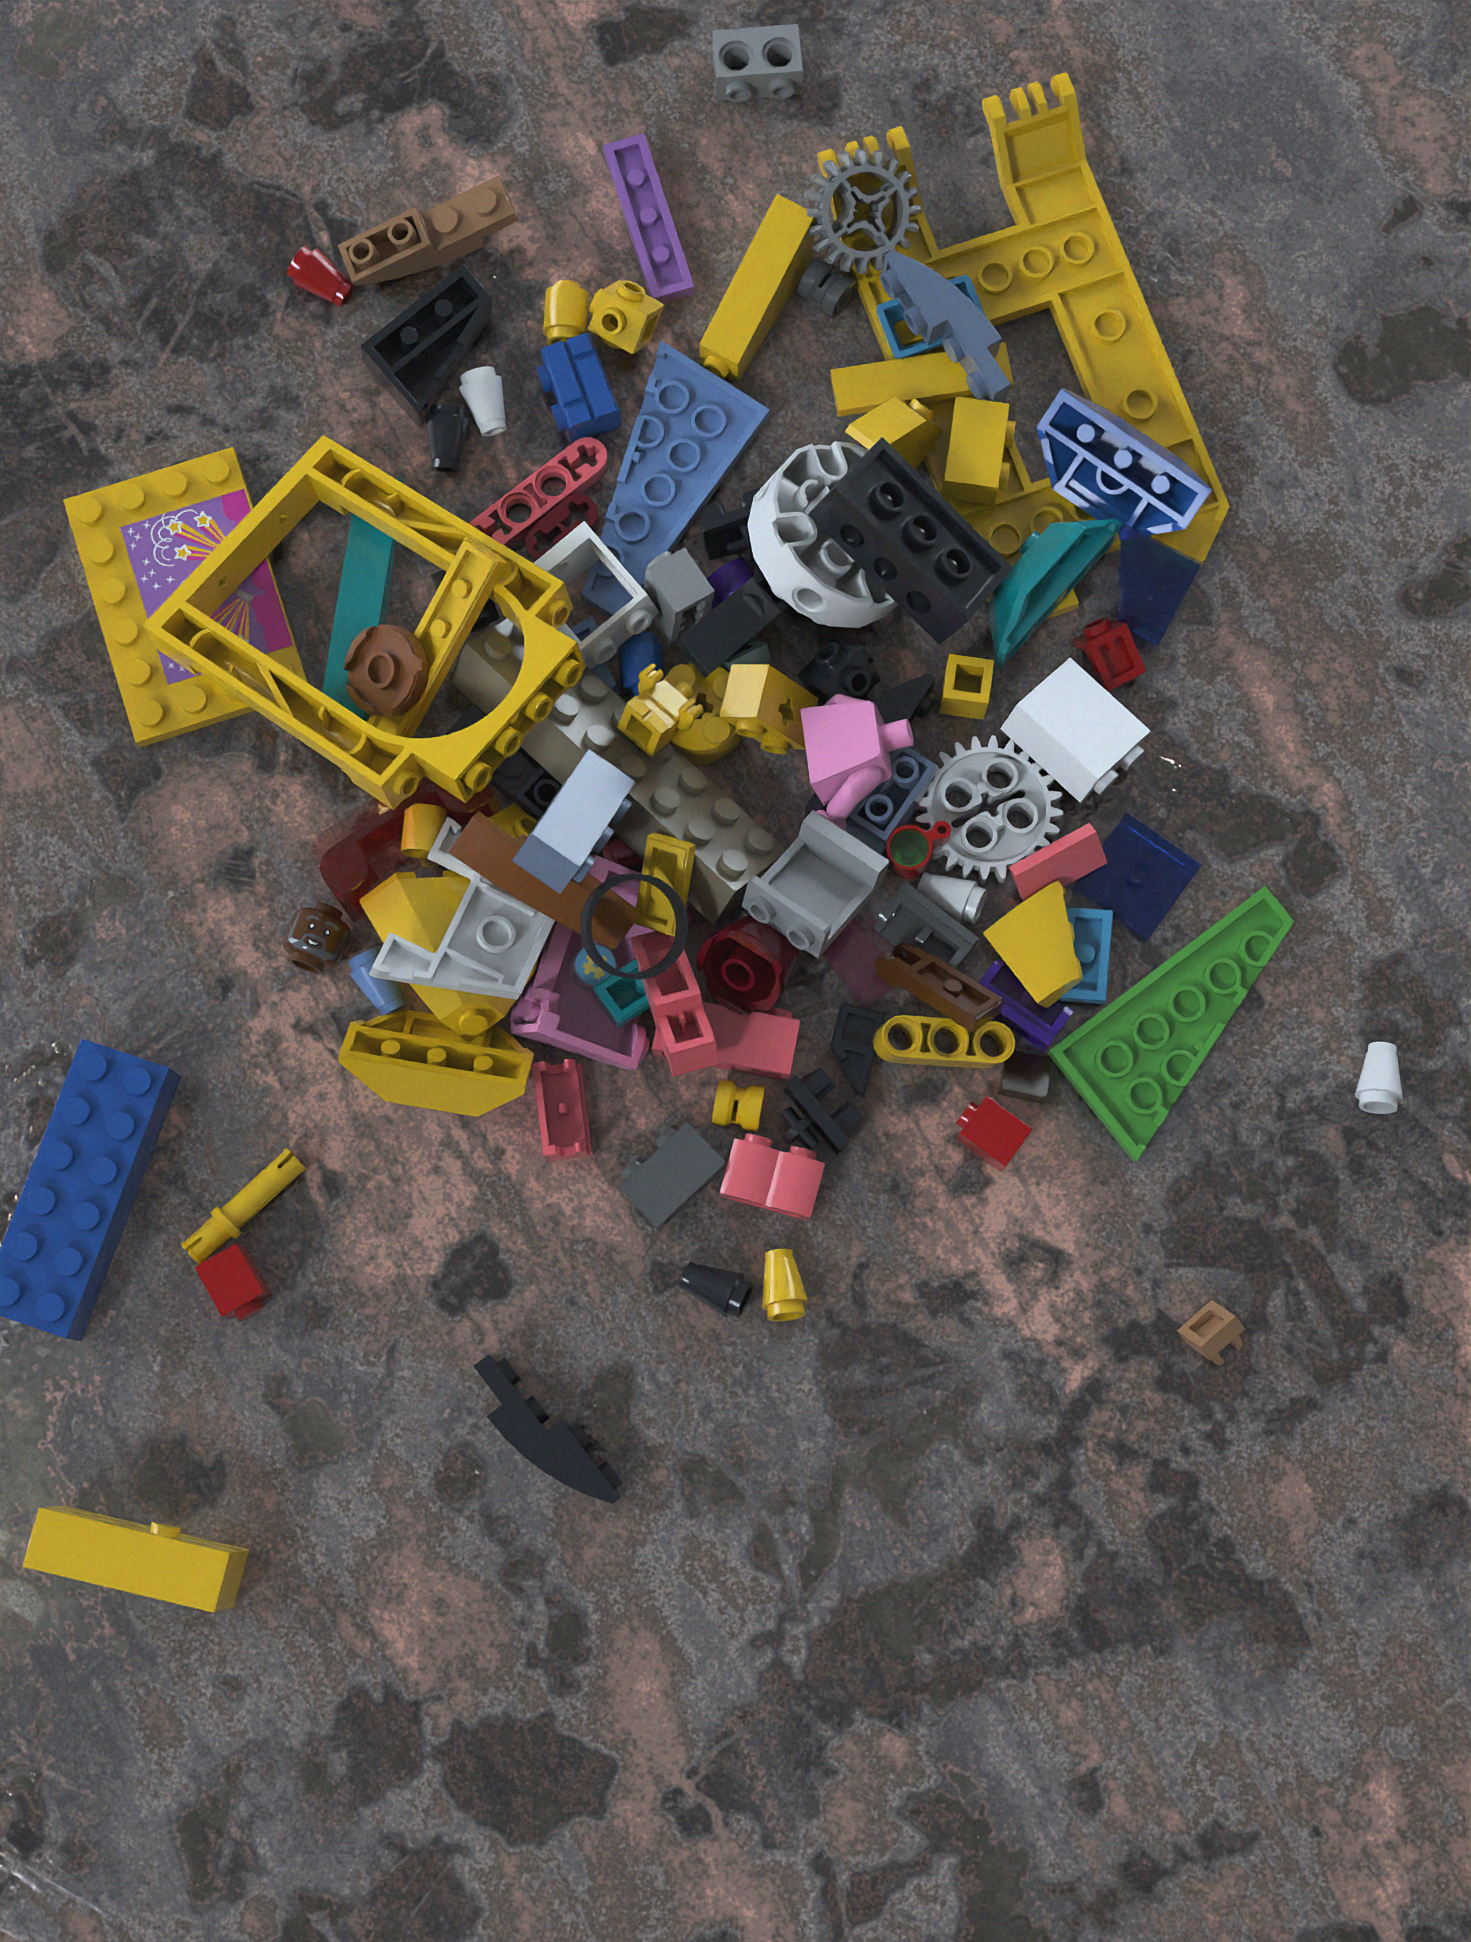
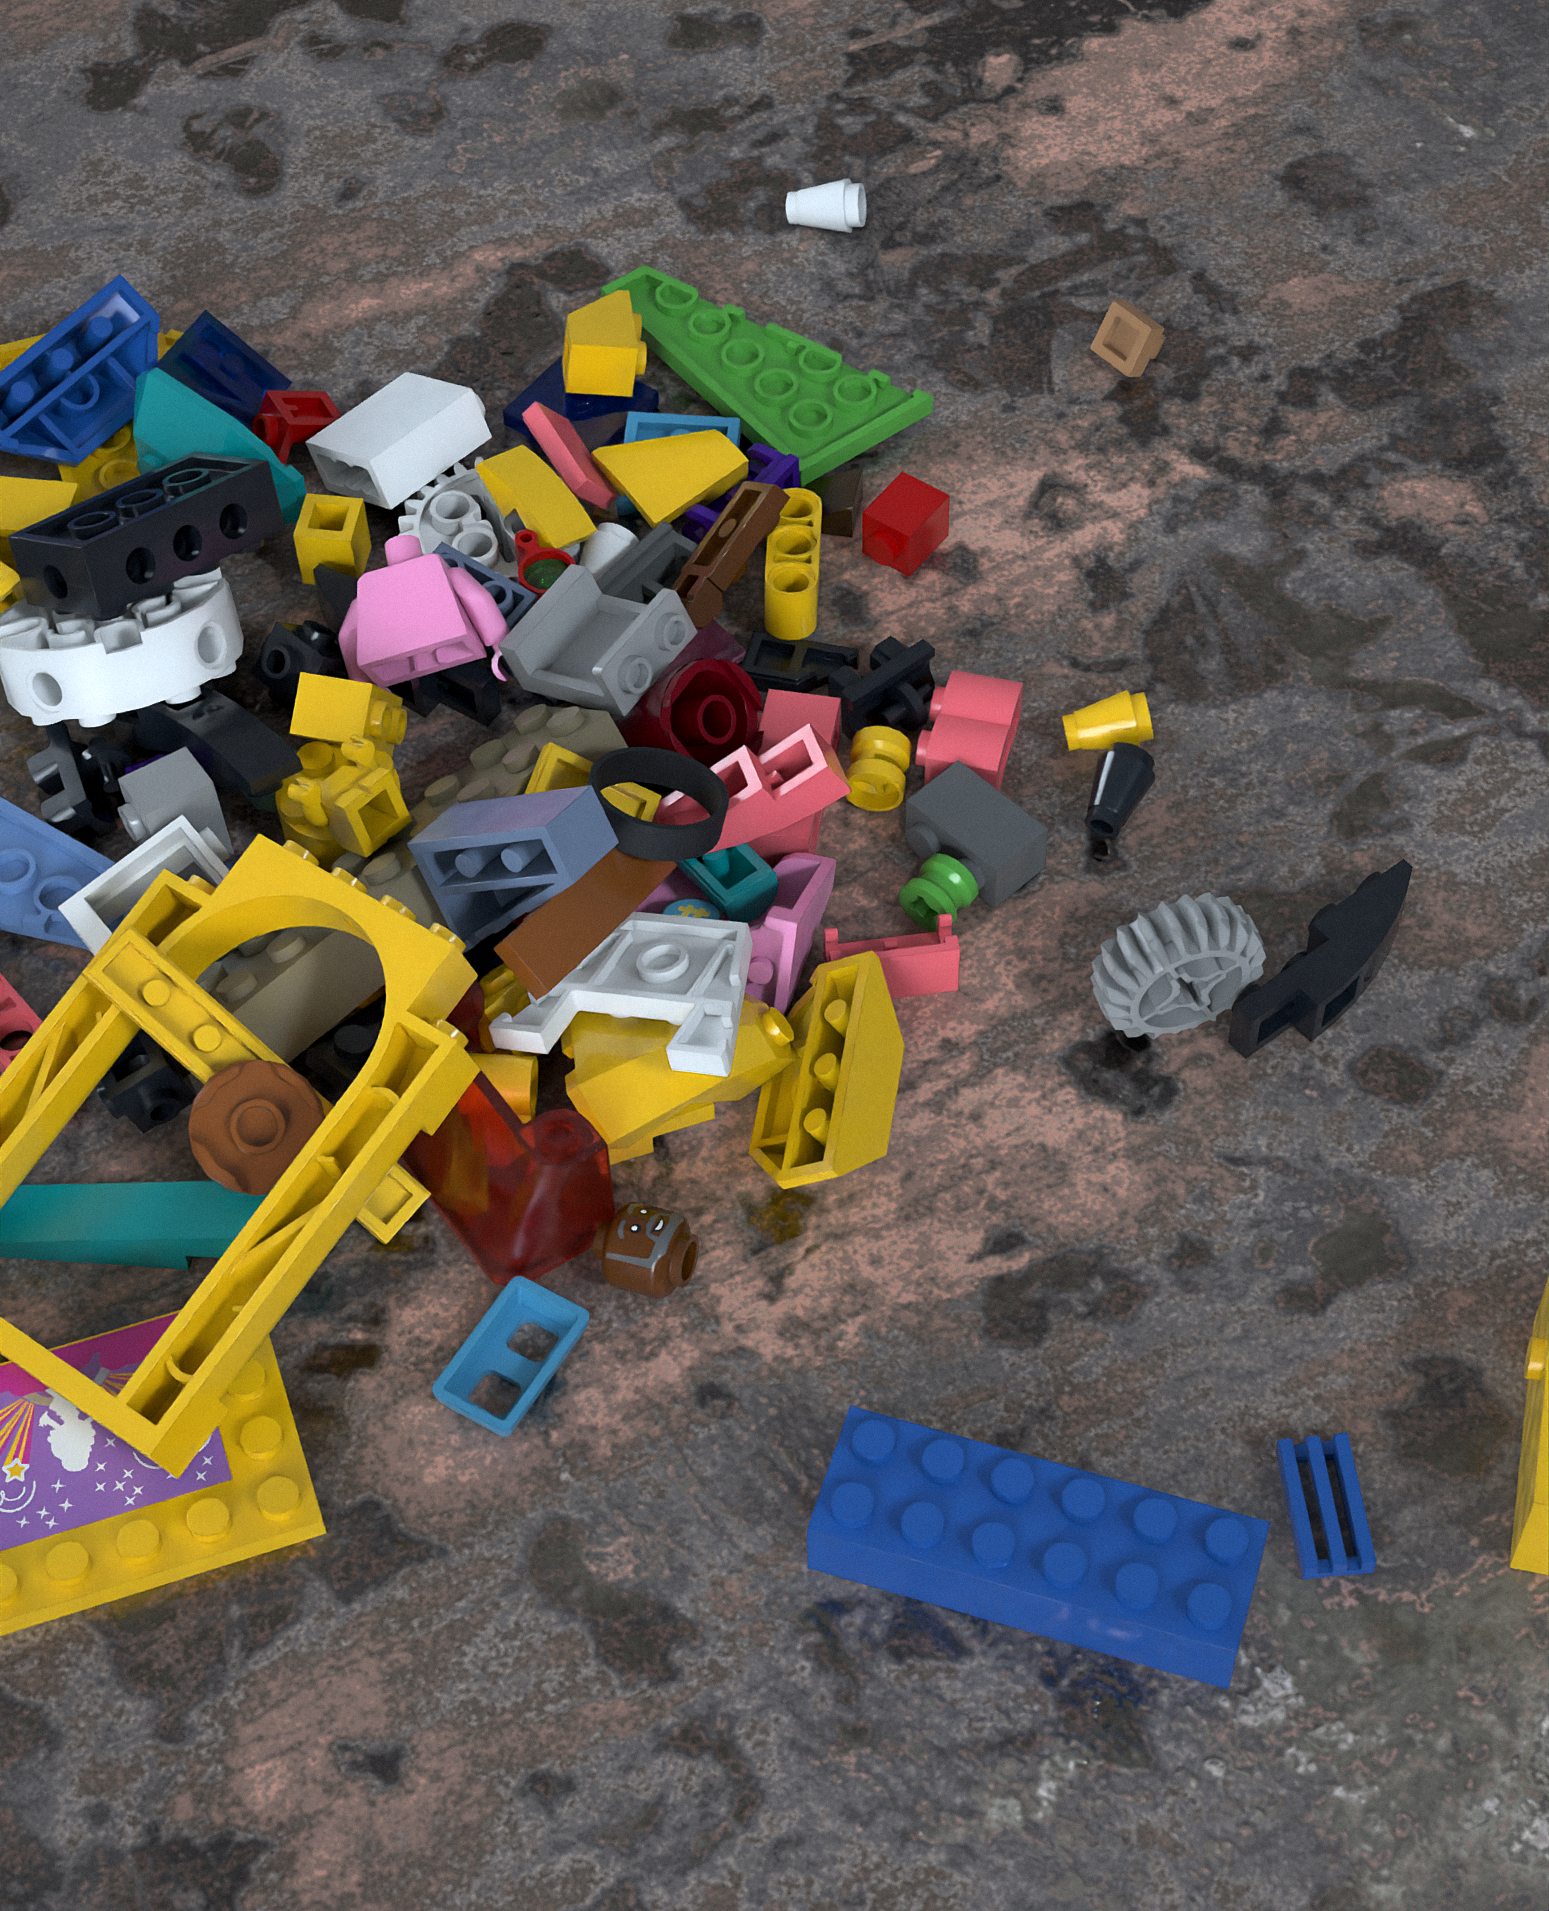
camera: 90 degrees left, 25 degrees down
yellow pin [180,1147,307,1264] -> none
red brick [194,1243,272,1322] -> none
medium blue cone [348,945,407,1015] -> none
dark red beam [525,494,599,563] -> none
none -> dark azure piece [432,1276,589,1437]
none -> yellow slope [475,444,598,551]
none -> yellow slope [562,290,647,397]
none -> bright green wheel [898,853,978,932]
none -> light grey gear [1090,892,1267,1040]
none -> blue tile [1275,1433,1377,1580]

